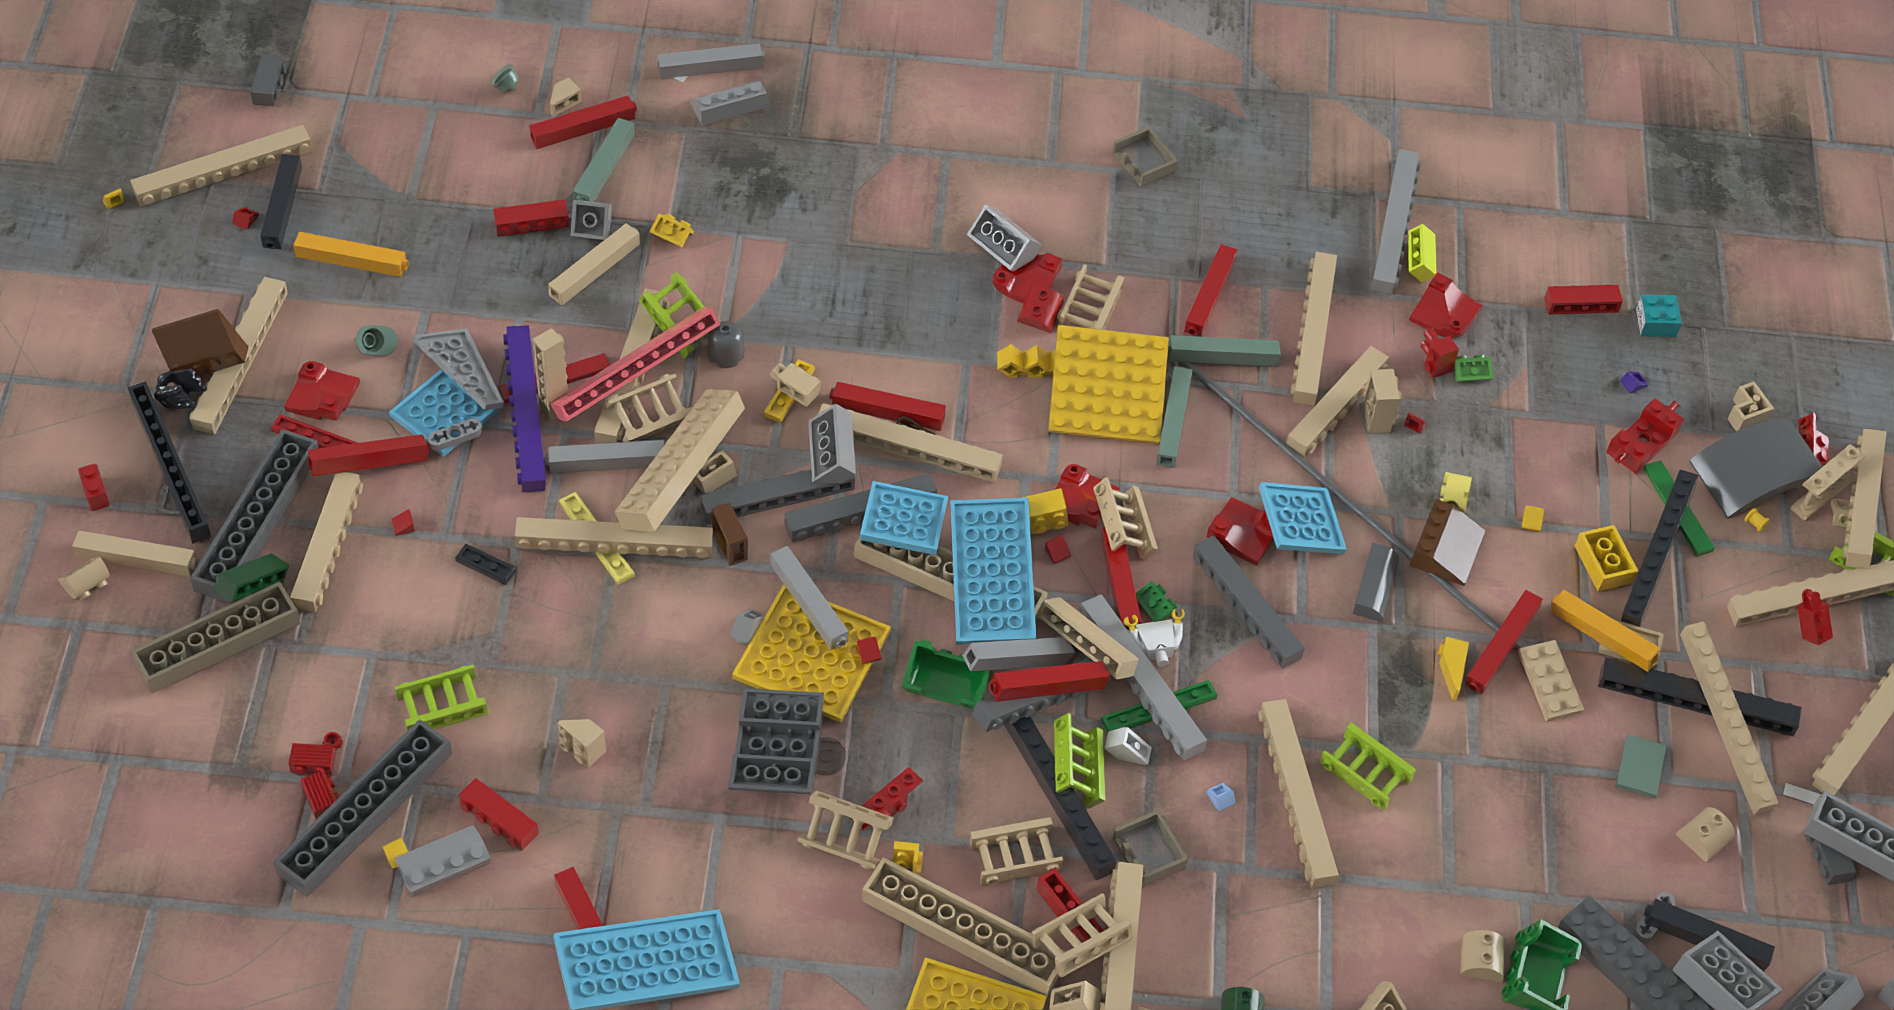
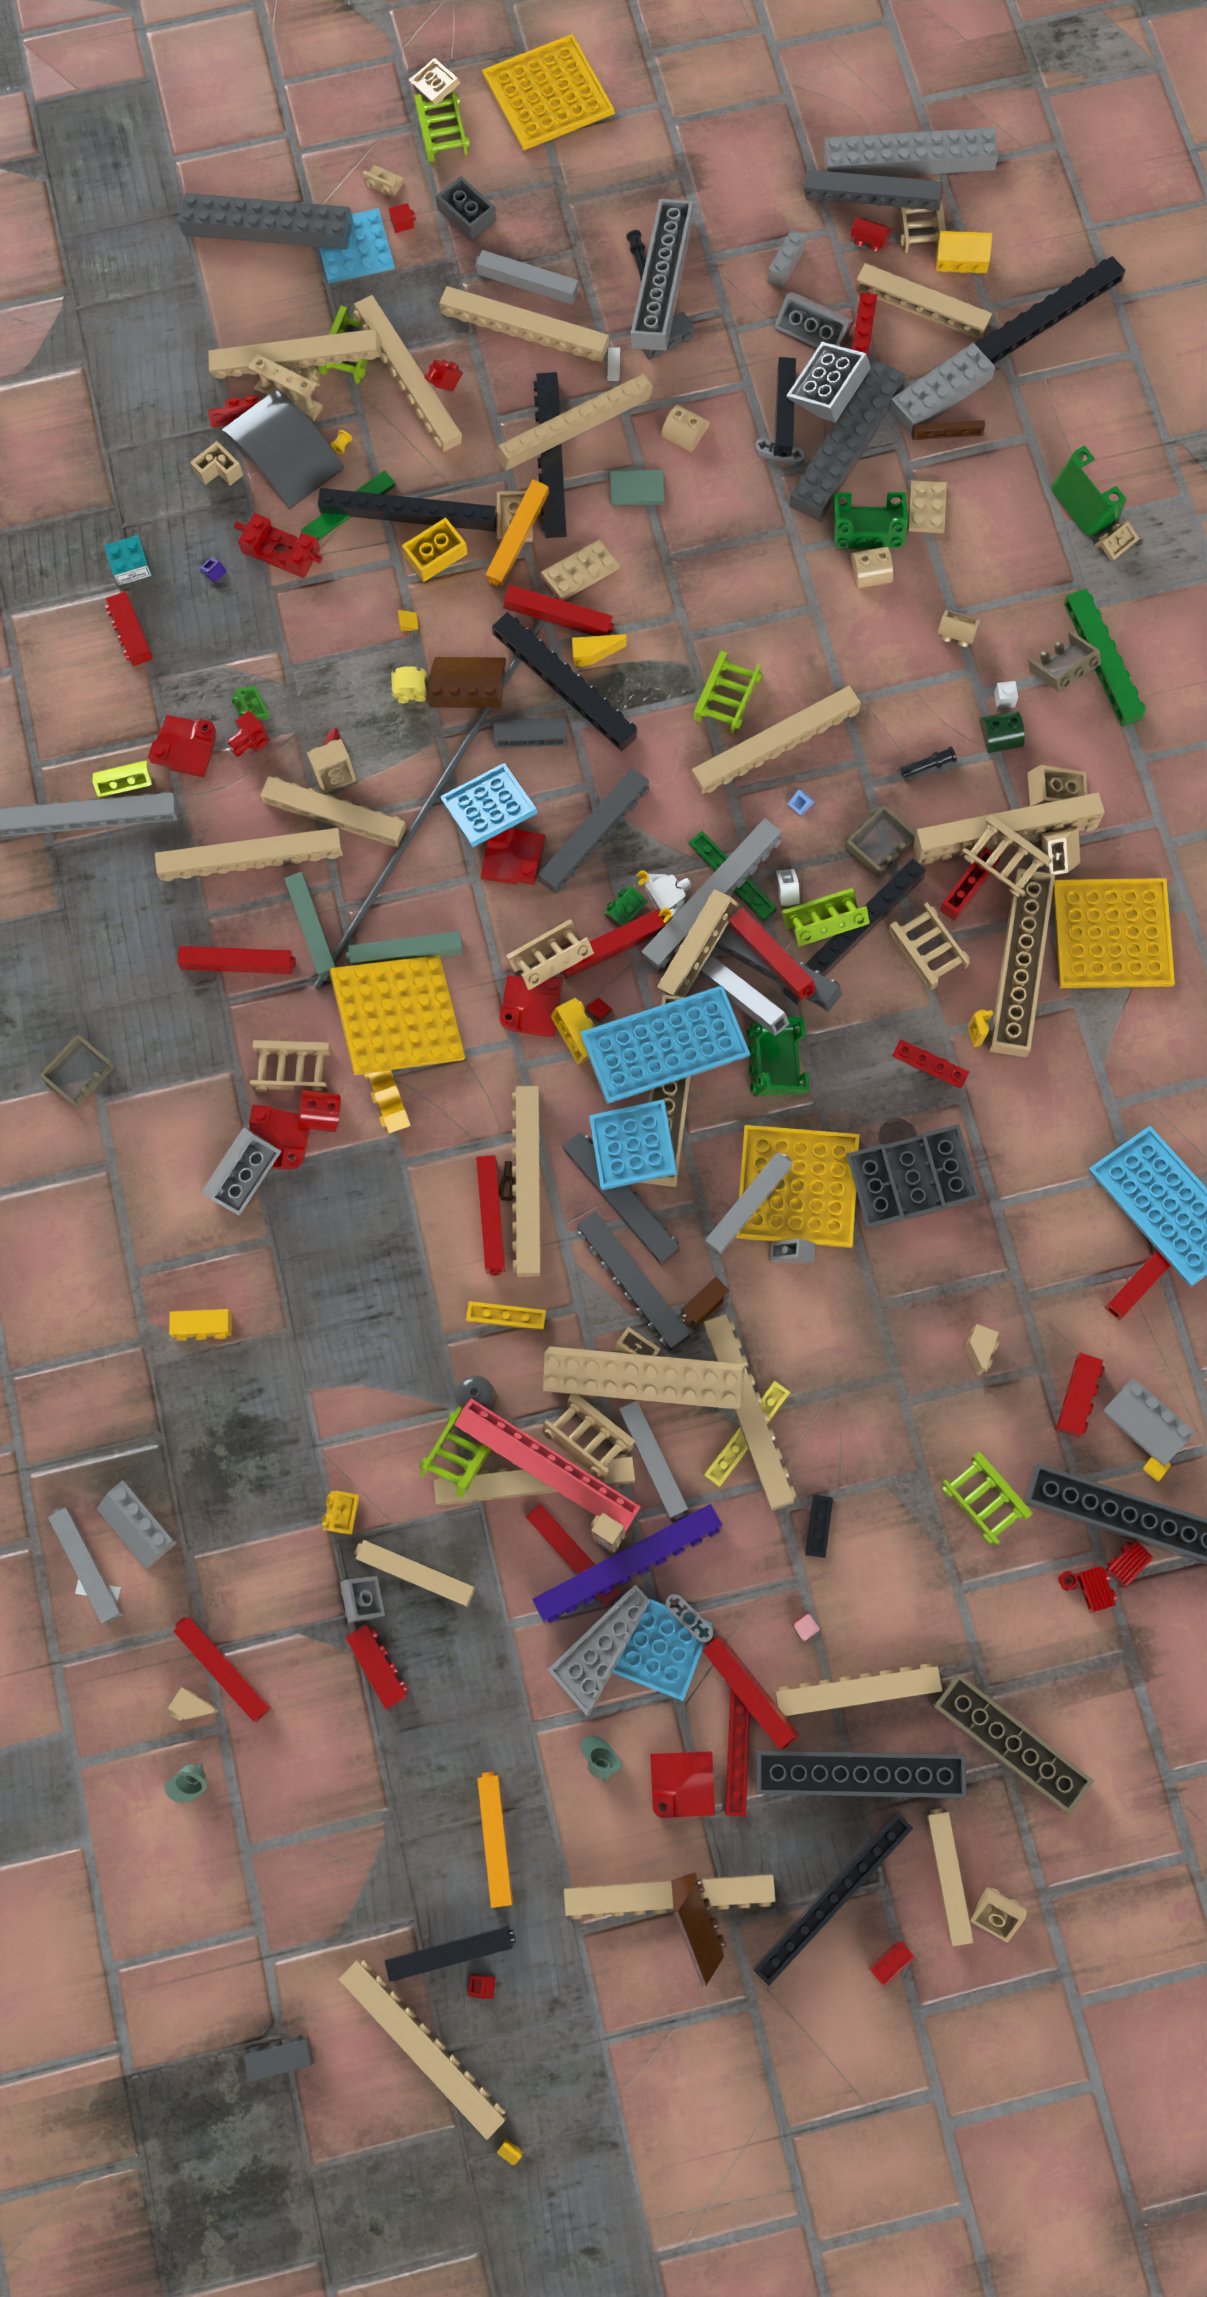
camera: 100 degrees left, 20 degrees up
black piece [154,368,208,410] -> none
dark green brick [214,553,289,602] -> none
sand green brick [573,118,635,202] -> none
tan brick [770,363,821,407] -> none
tan fence [797,791,893,869] -> none
light grey slope [808,404,856,484] -> none
red slope [856,636,882,665] -> none
none -> yellow brick [169,1309,232,1341]
none -> black brick [492,612,637,752]
none -> black pin [900,746,957,778]

